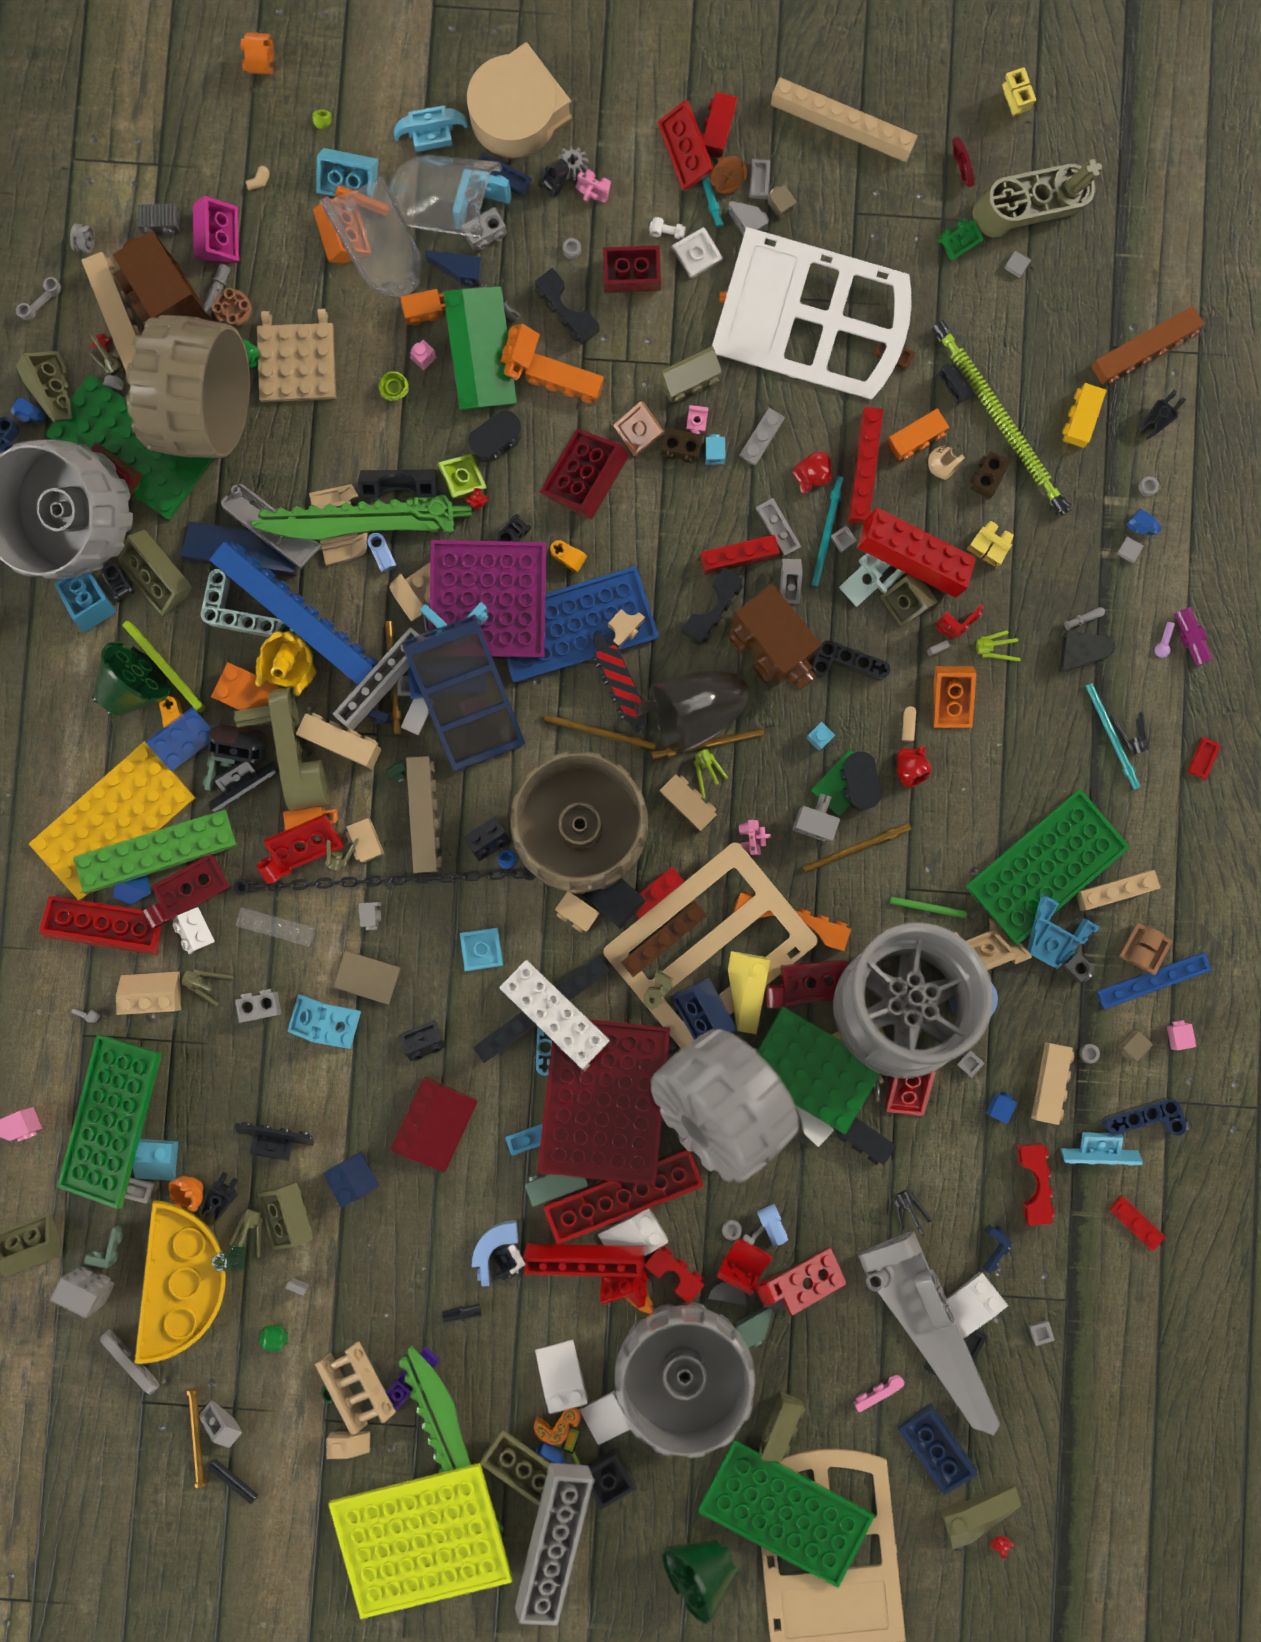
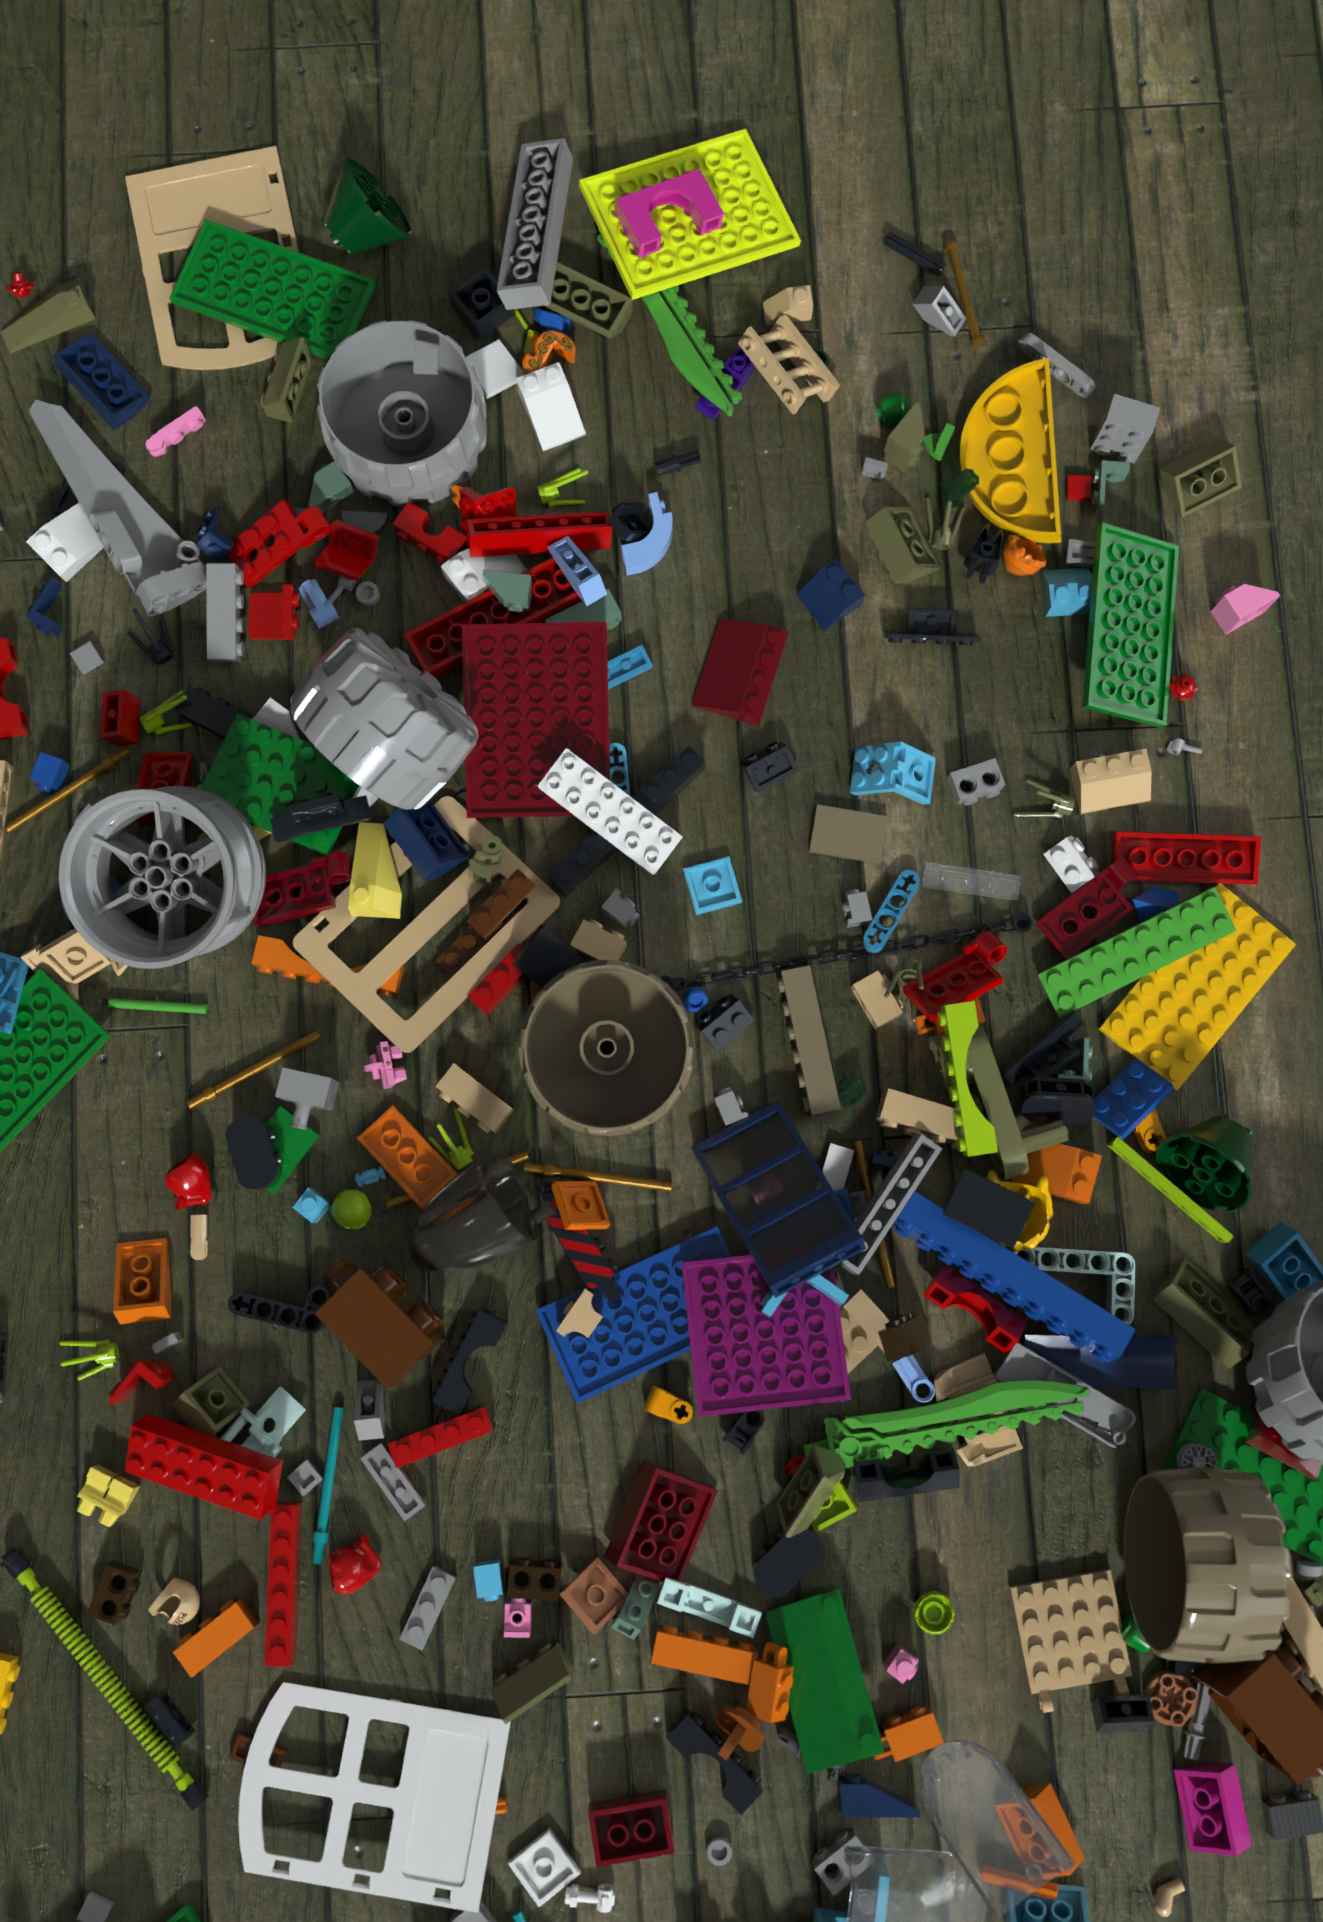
camera: 175 degrees right, 5 degrees down
none -> pearl gold bar [4,747,132,833]
none -> light grey tile [70,641,104,675]
none -> red brick [100,689,140,747]
none -> lime plant [140,690,192,736]
none -> dark blue bracket [195,505,234,562]
none -> light grey brick [206,563,244,663]
none -> red bracket [248,585,300,640]
none -> black bracket [270,793,371,842]
none -> lime hair [331,1189,371,1230]
none -> medium azure piece [355,1166,386,1186]
none -> orange tile [356,1105,459,1210]
none -> light grey tile [413,347,439,375]
none -> sand green slope [483,570,532,612]
none -> lime plant [537,468,588,508]
none -> light blue slope [547,535,607,606]
none -> orange tile [551,1181,611,1230]
none -> light grey brick [601,888,640,929]
none -> sand green bracket [611,1574,660,1640]
none -> dark pink arch [615,169,724,258]
none -> light aqua slope [657,1577,762,1638]
none -> light grey brick [714,1087,748,1127]
none -> dark orange tile [716,1705,766,1760]
none -> olive slope [776,1445,845,1538]
none -> dark azure beam [863,870,920,953]
none -> dark brown brick [878,1311,932,1362]
none -> olive slope [882,402,925,473]
none -> bright green tile [923,423,955,461]
none -> red arch [923,1263,1027,1354]
none -> lime arch [937,1001,998,1157]
none -> black tile [943,1168,1036,1249]
none -> red tile [1066,475,1091,501]
none -> black brick [1091,1694,1155,1733]
none -> red plant [1169,673,1198,702]
none -> light grey wheel [1176,1442,1217,1468]

